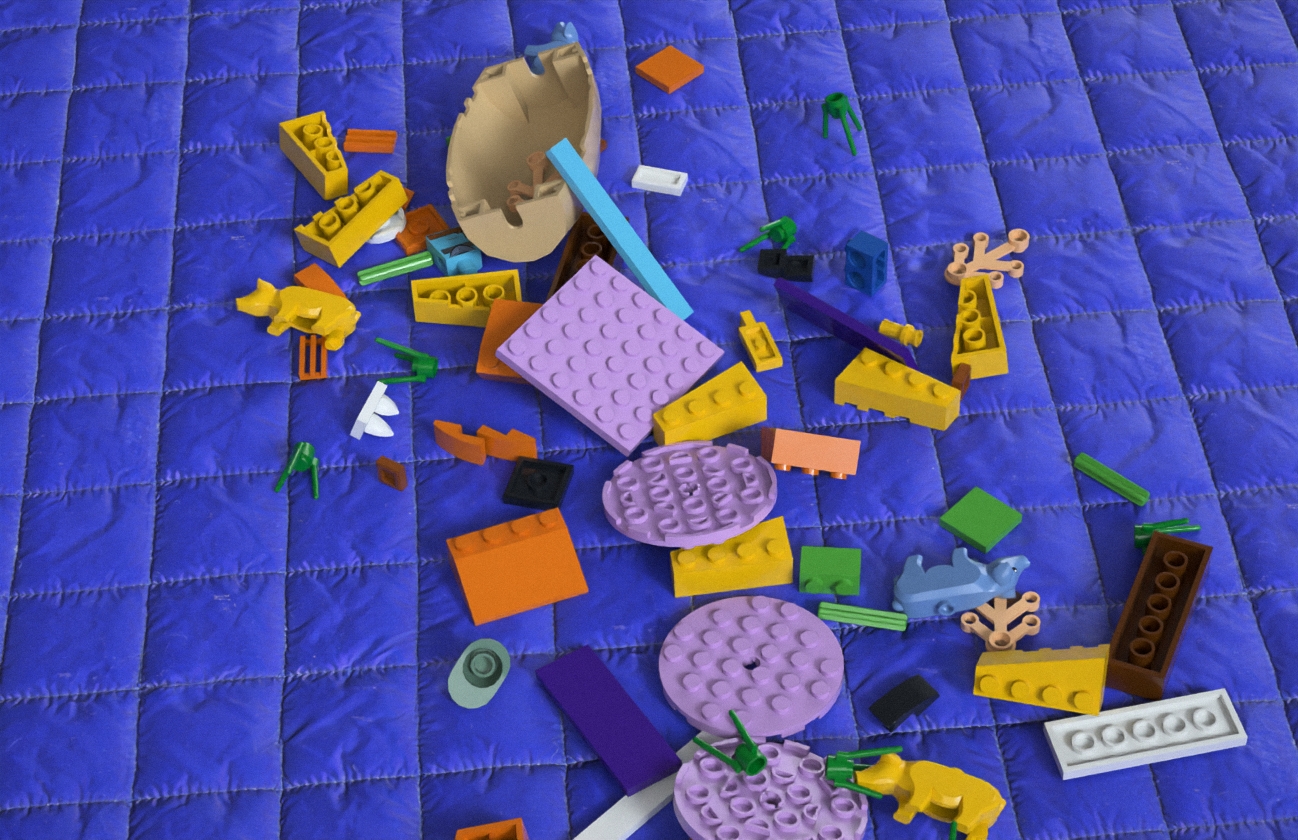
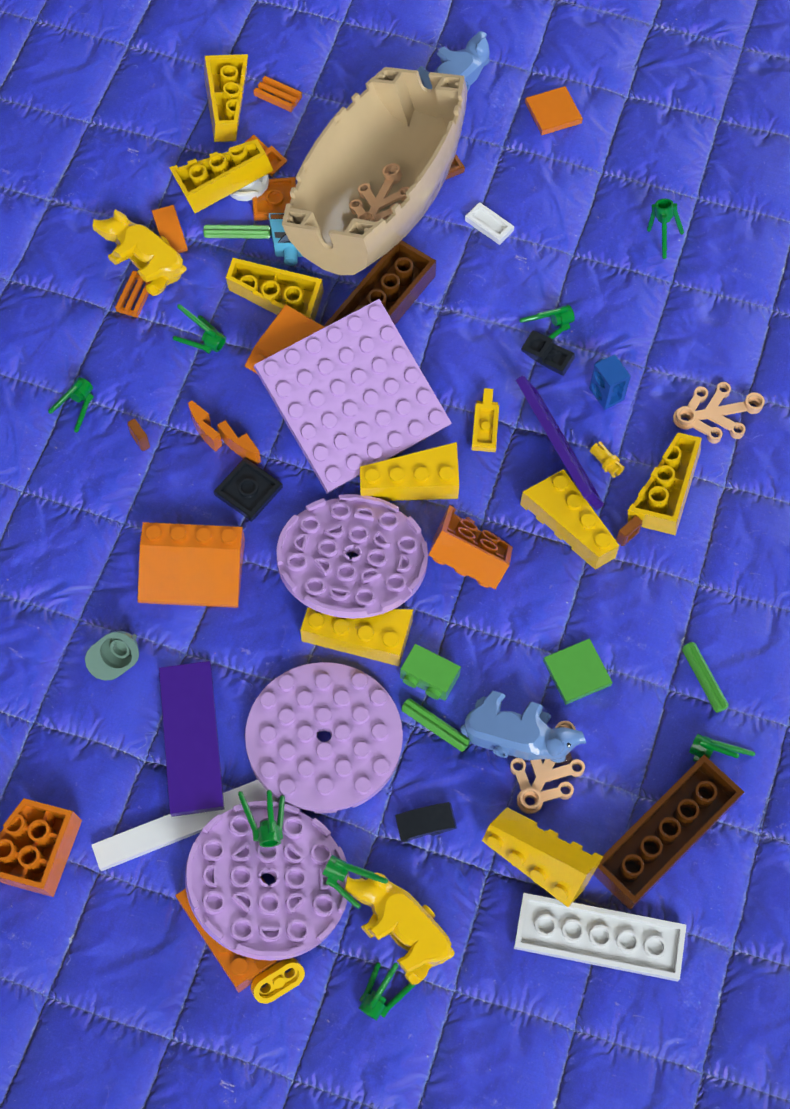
camera: 20 degrees right, 20 degrees up
white tile [350,381,399,440] -> none
medium azure tile [545,138,694,321] -> none

